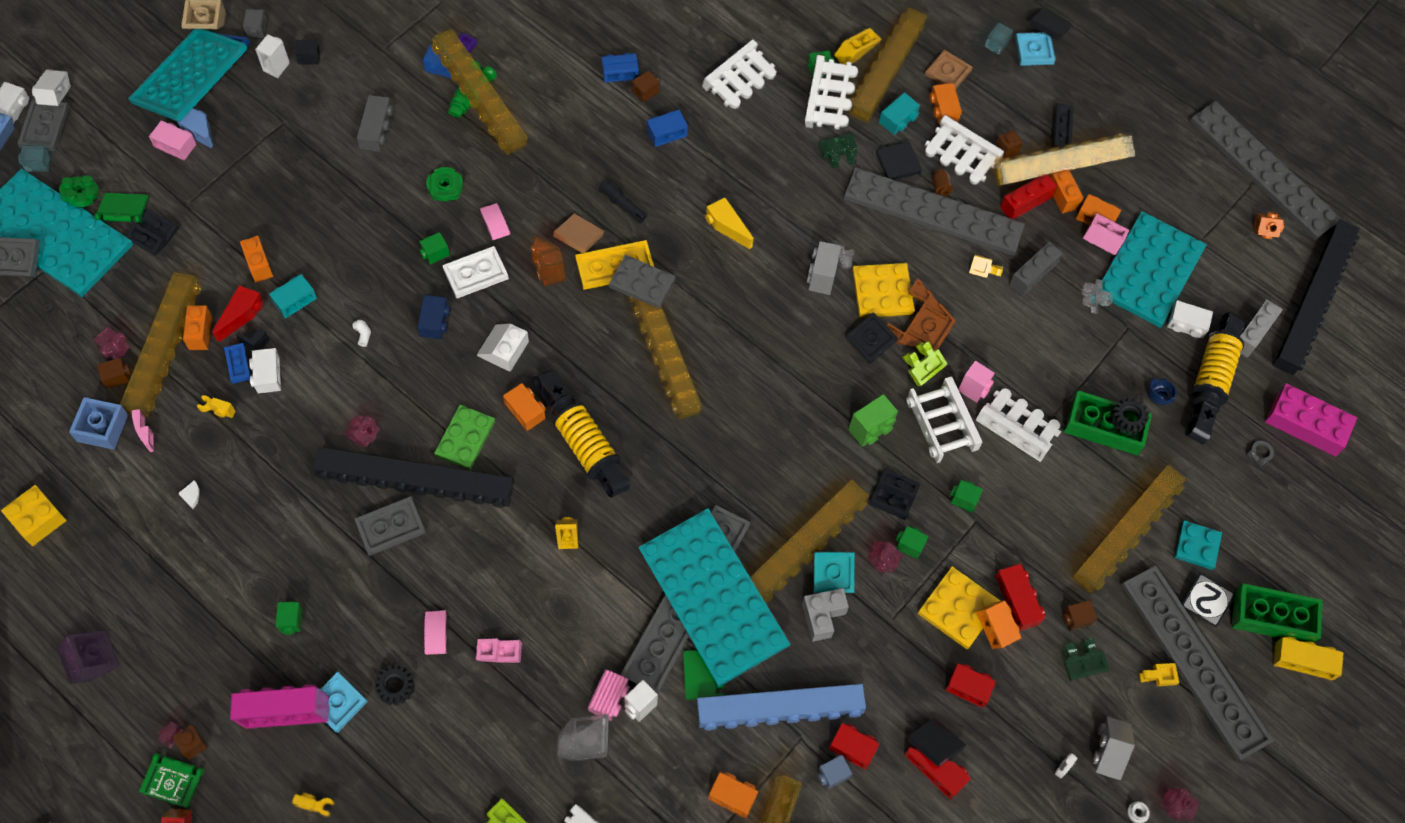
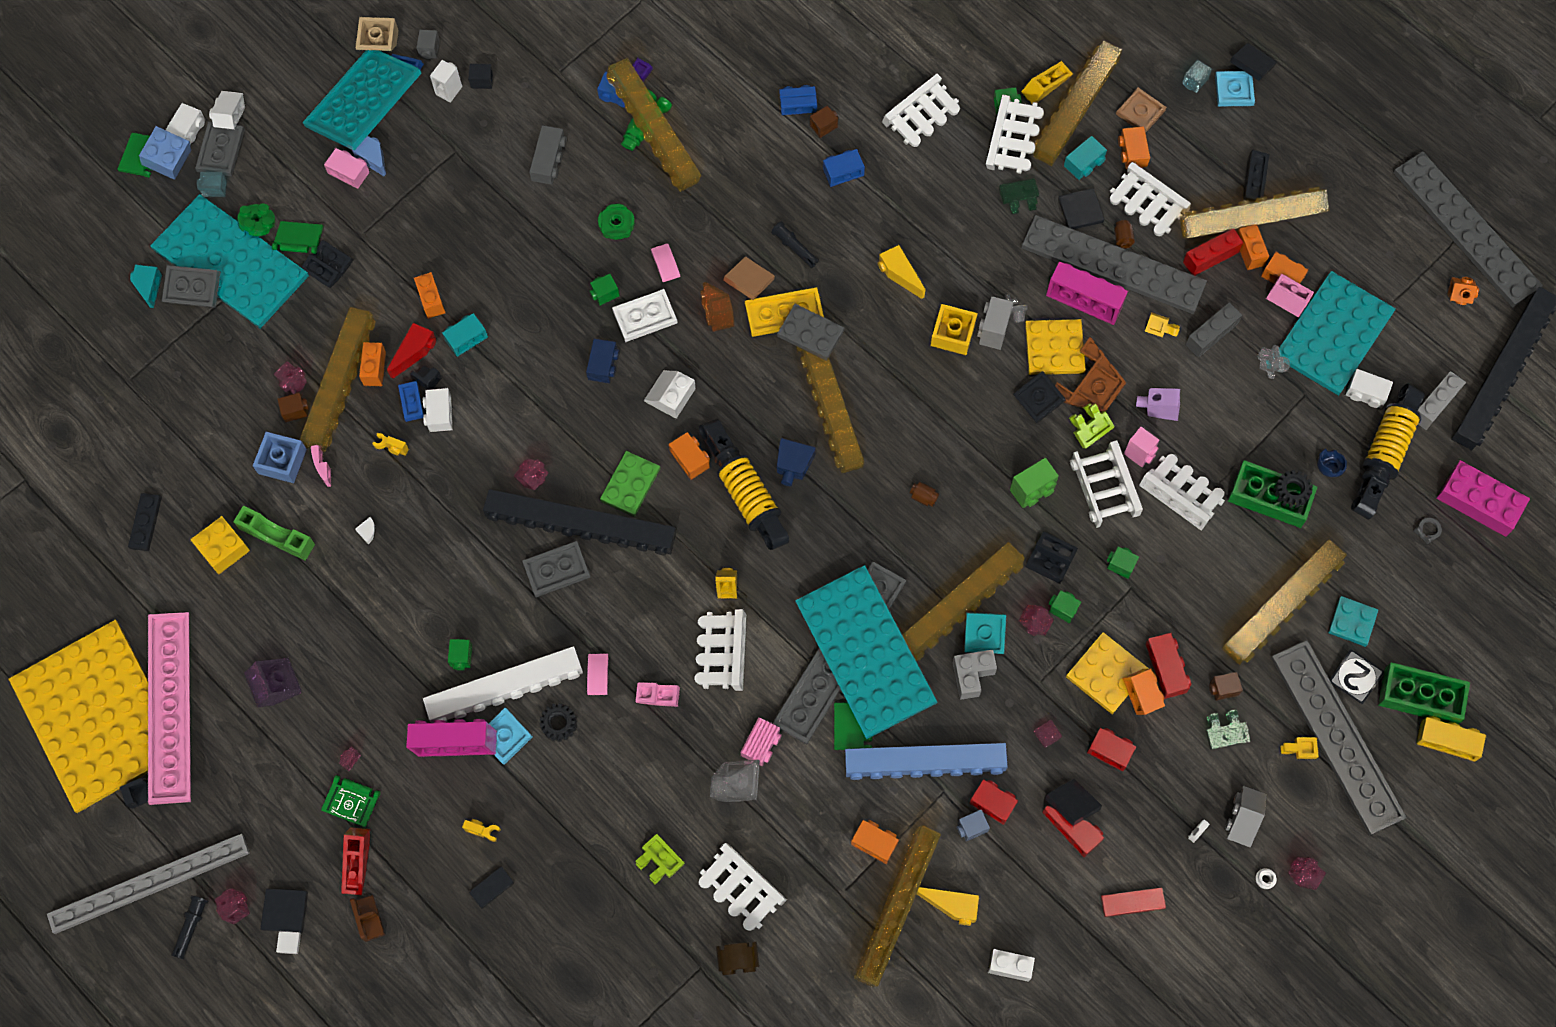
camera: 10 degrees right, 5 degrees up
reddish brown brick [172,725,208,760] -> none
white arm [352,319,371,347] -> none
white brick [625,680,658,722] -> none
reddish brown brick [995,129,1023,161] -> none
none -> bright green arch [234,506,315,561]
none -> white brick [423,647,583,723]
none -> white fence [695,609,747,691]
none -> dark blue torso [777,438,816,486]
none -> reddish brown brick [910,482,940,507]
none -> yellow brick [931,304,978,355]
none -> clear pink plate [1034,720,1062,748]
none -> dark pink brick [1046,261,1128,325]
none -> lavender torso [1136,388,1180,421]

